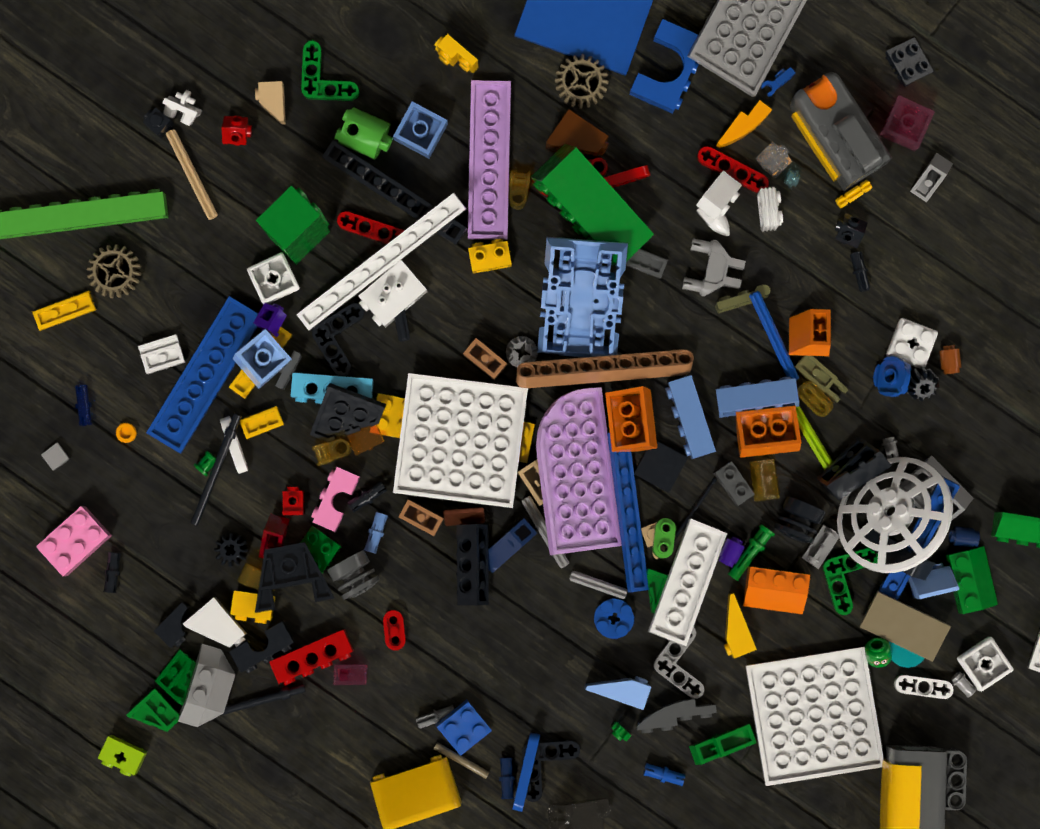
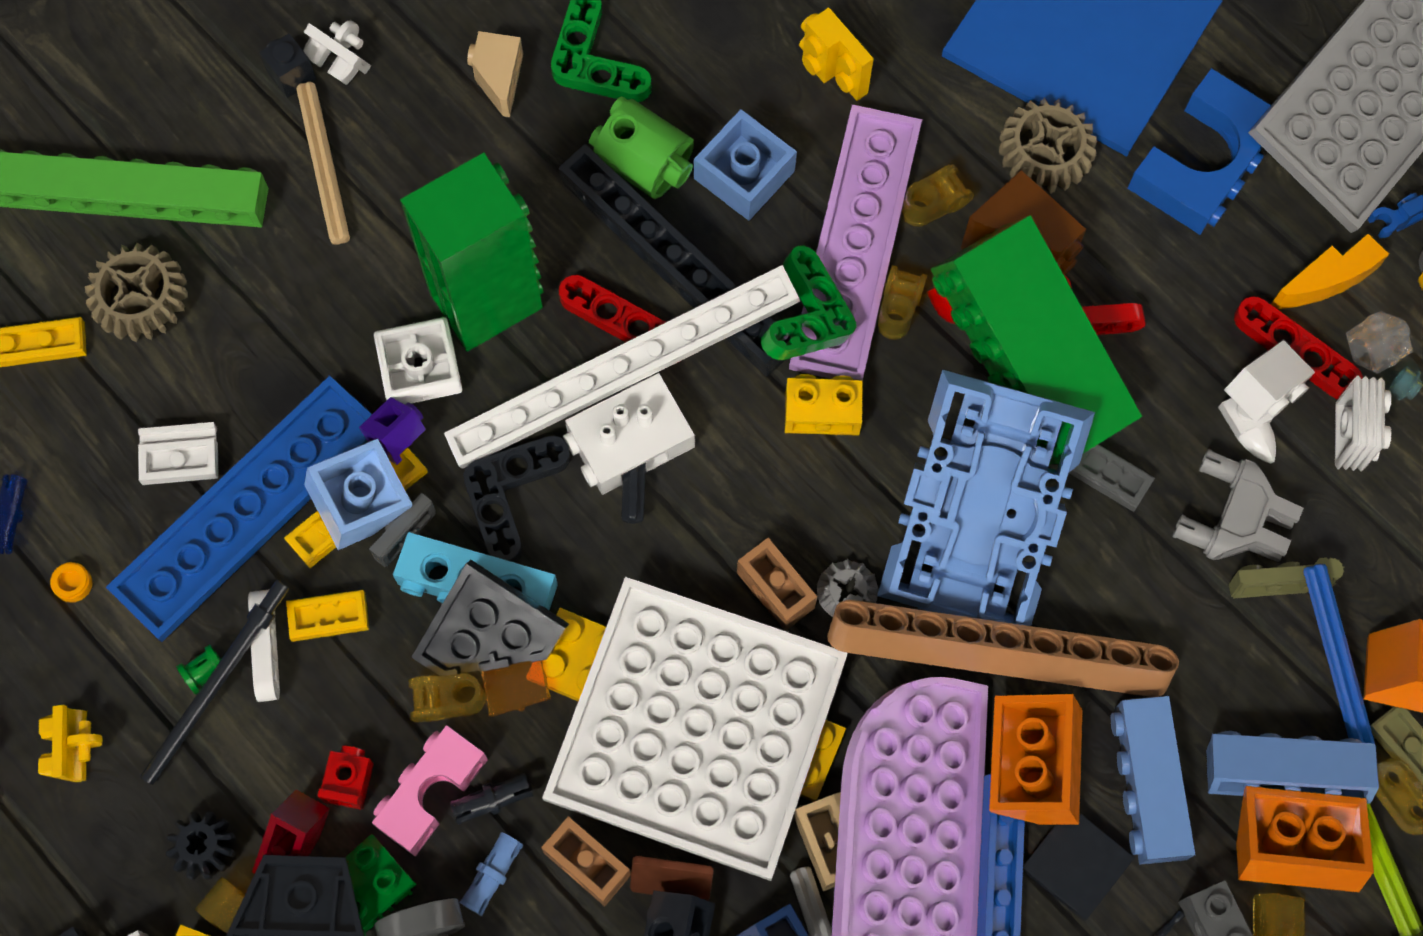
camera: 15 degrees right, 15 degrees down
red brick [222,116,252,146] -> none
none -> yellow hips [38,705,102,782]
none -> green beam [761,246,856,360]
none -> clear yellow piece [902,164,974,227]

